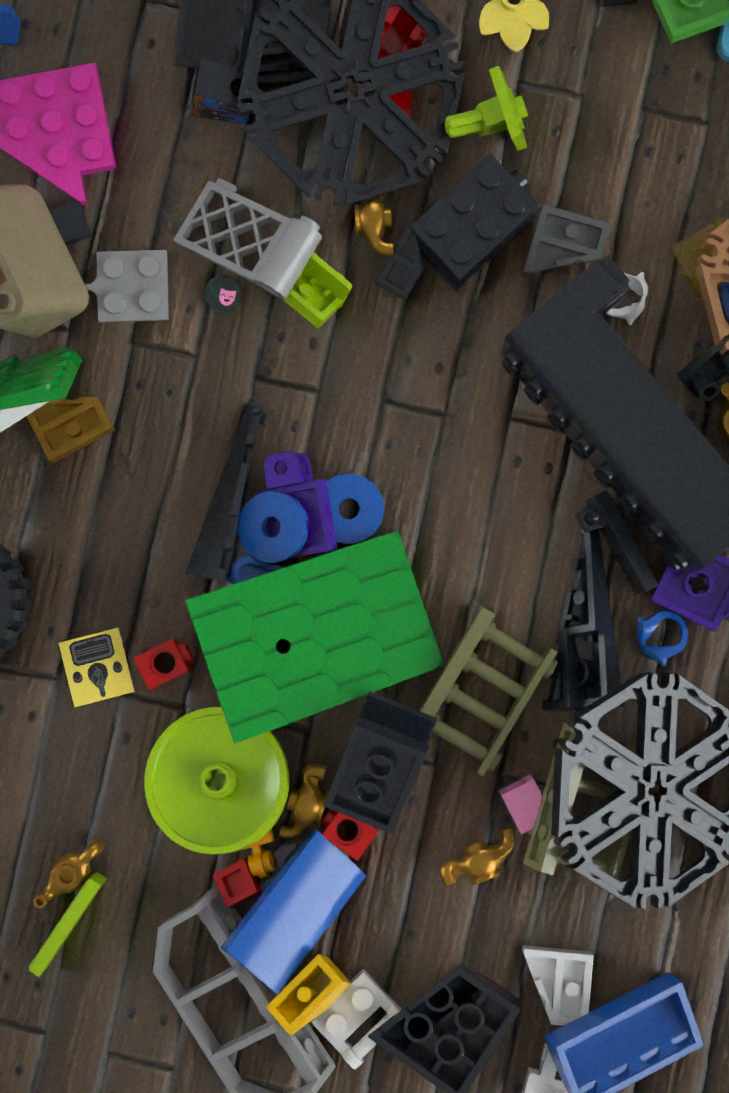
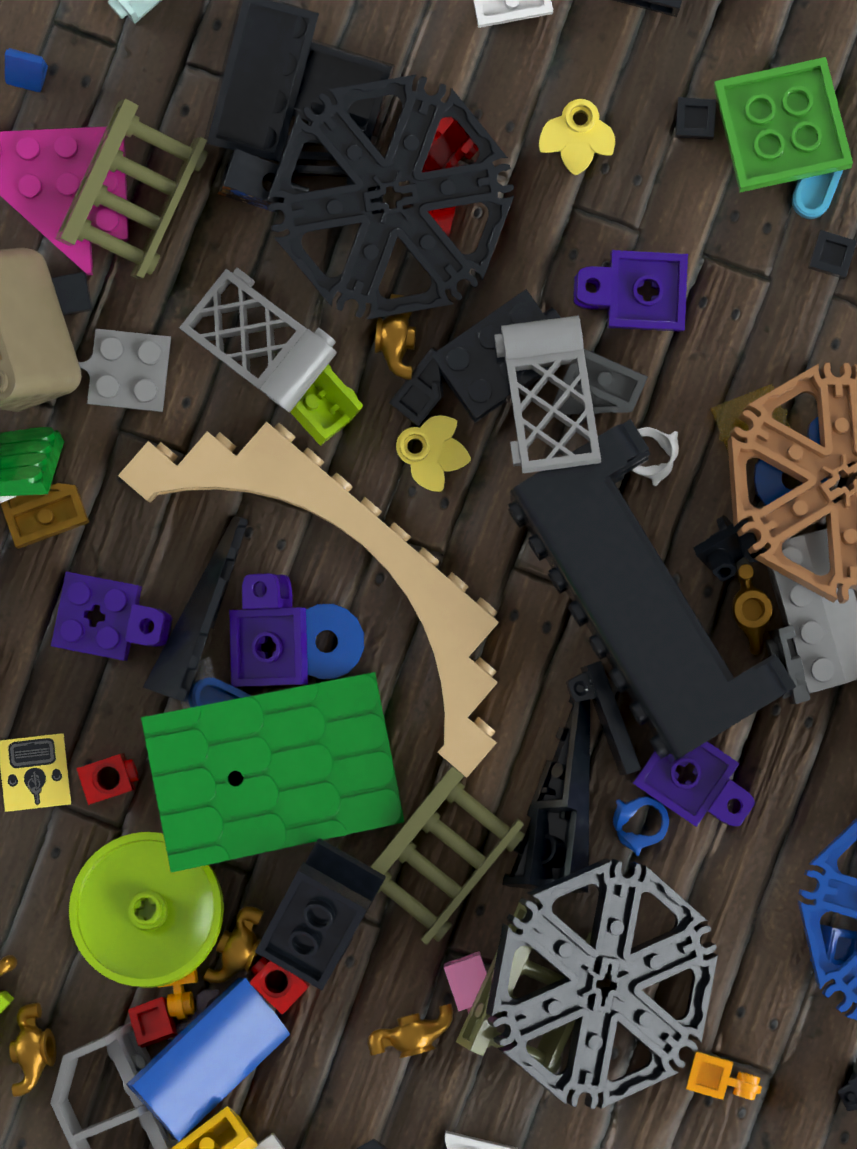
camera: 10 degrees right, 0 degrees up
tile [204,275,241,313] -> none
blue tile [238,491,308,563] -> none
lime piece [445,66,528,151] -> none
none -> pearl gold piece [9,1003,56,1097]
none -> dark purple plate [51,571,173,661]
none -> olive fence [55,99,208,279]
none -> tan arch [118,421,499,778]
none -> light yellow plate [396,415,471,492]
none -> light grey piece [494,315,601,474]
none -> dark purple plate [573,250,688,332]

